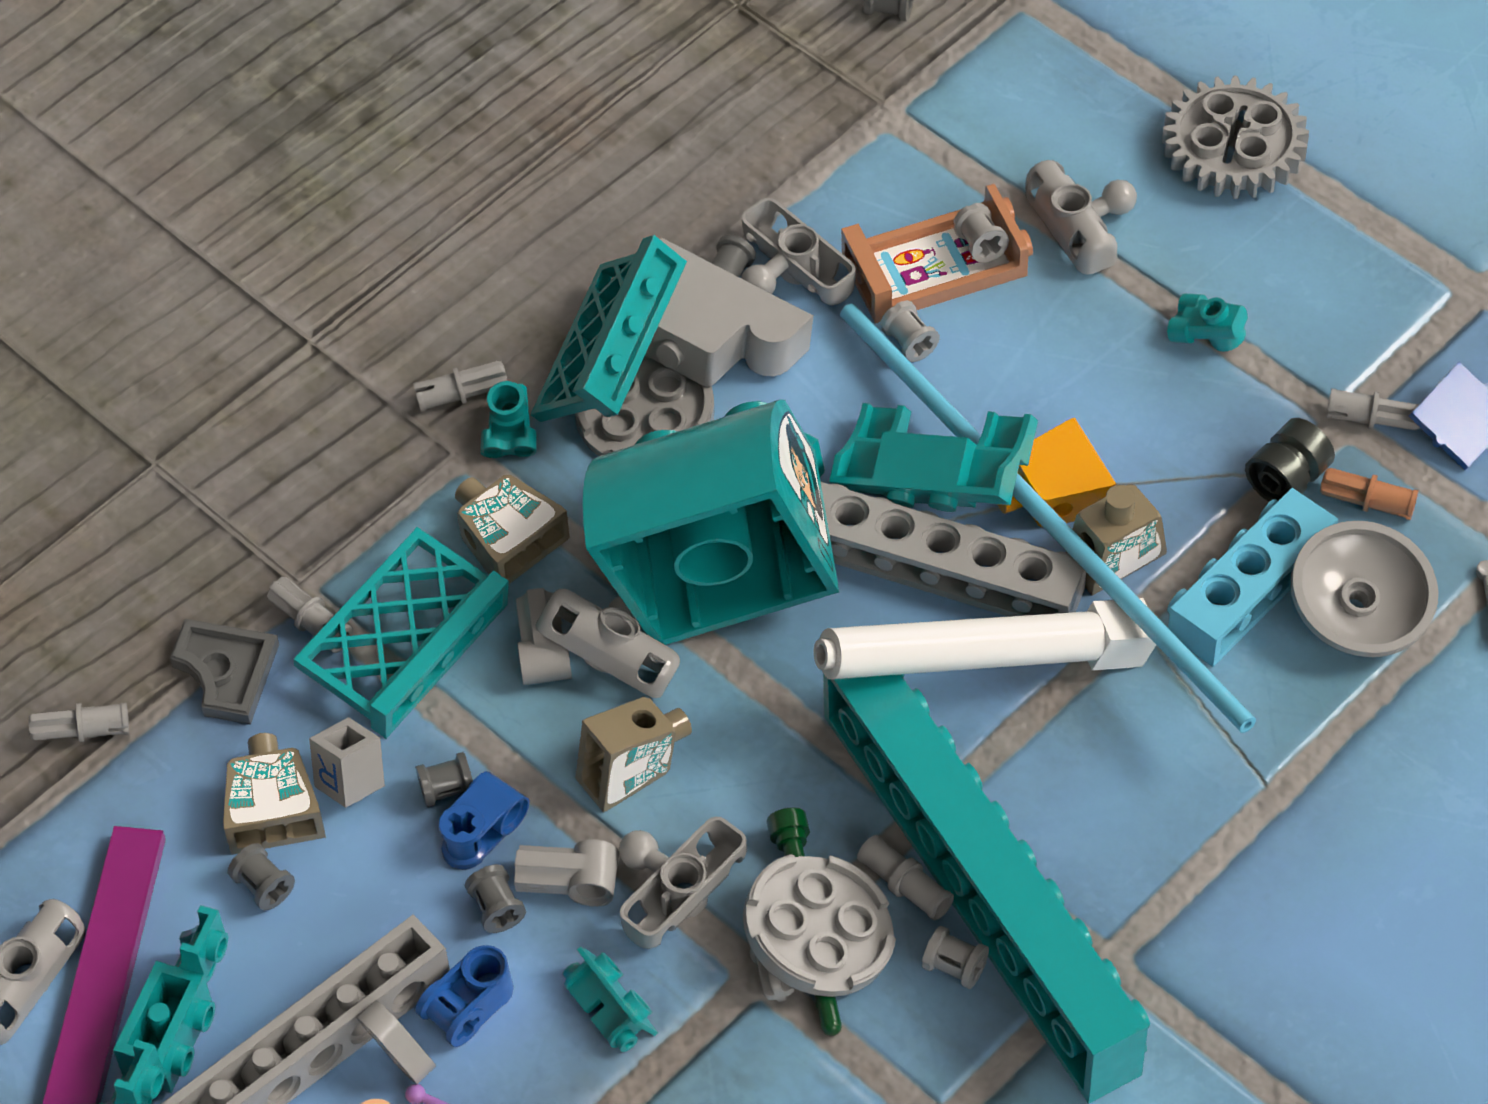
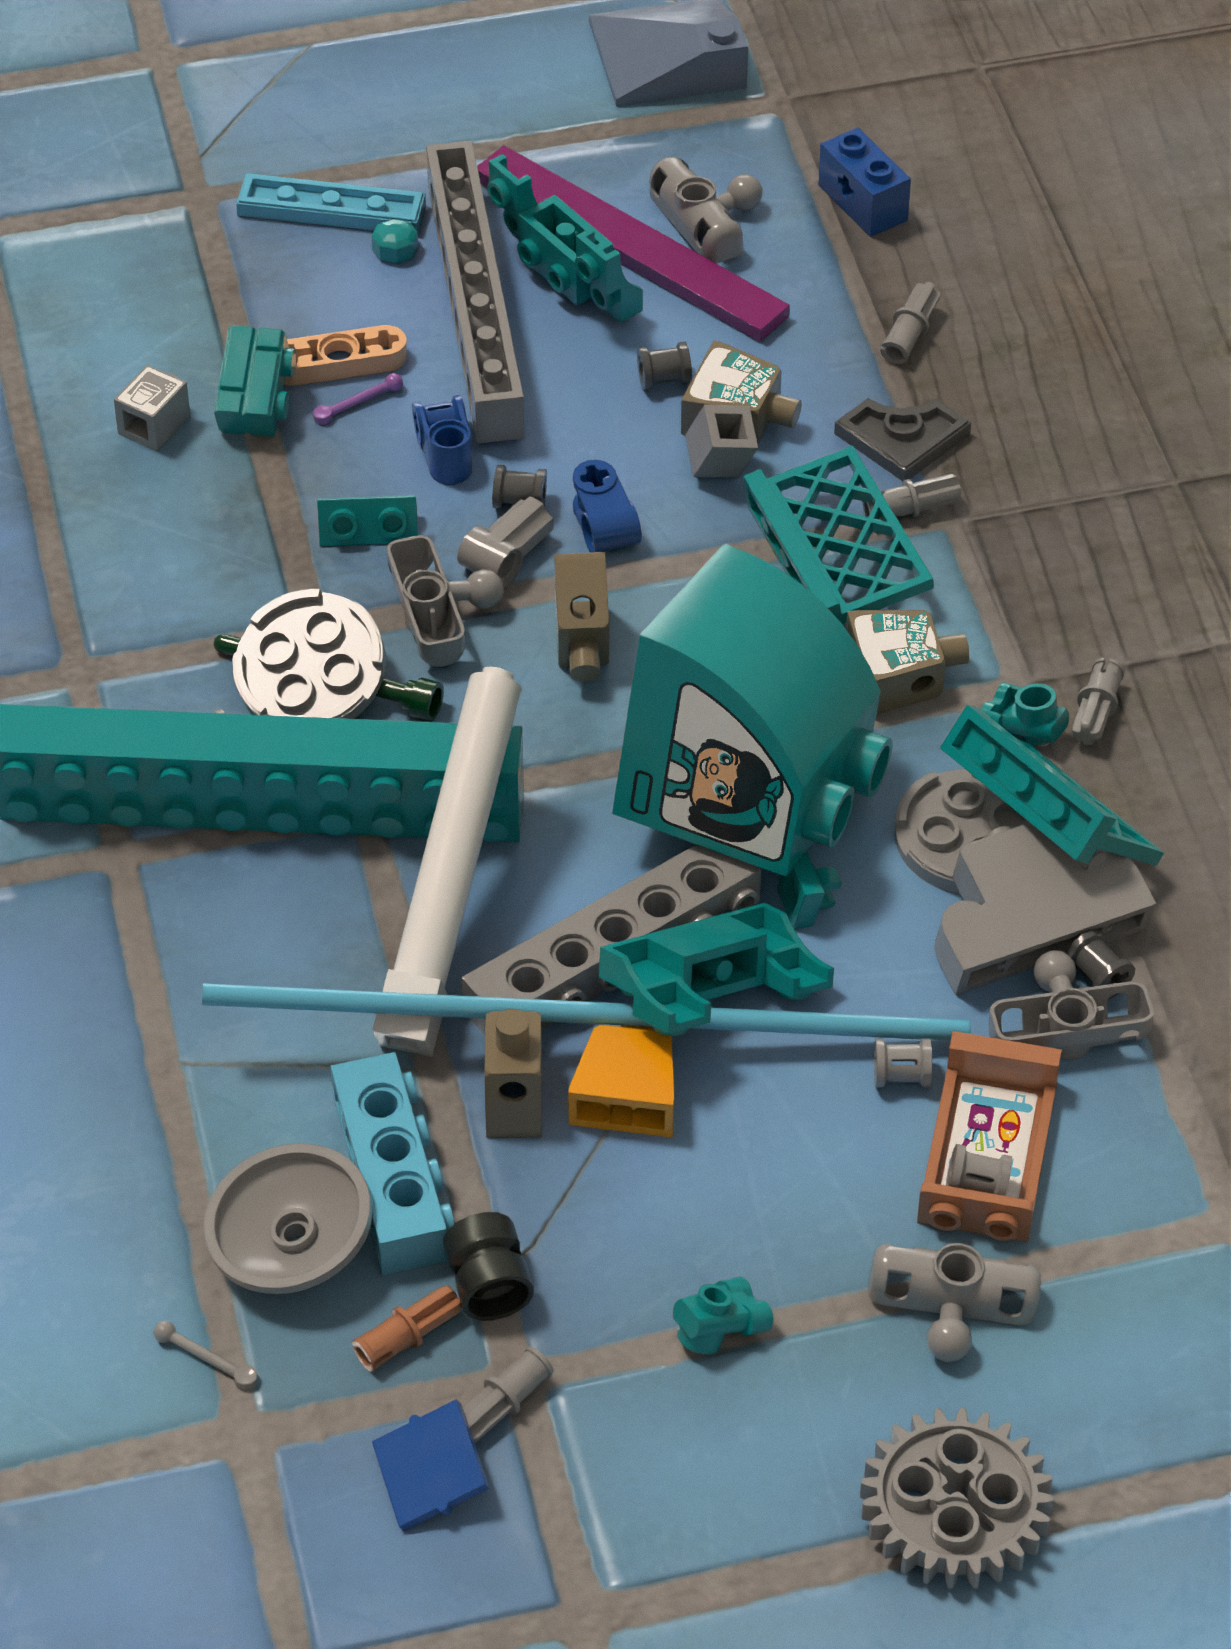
camera: 120 degrees right, 5 degrees down
light grey beam [357,999,436,1084] -> none
dark grey bush [415,752,473,808] -> none

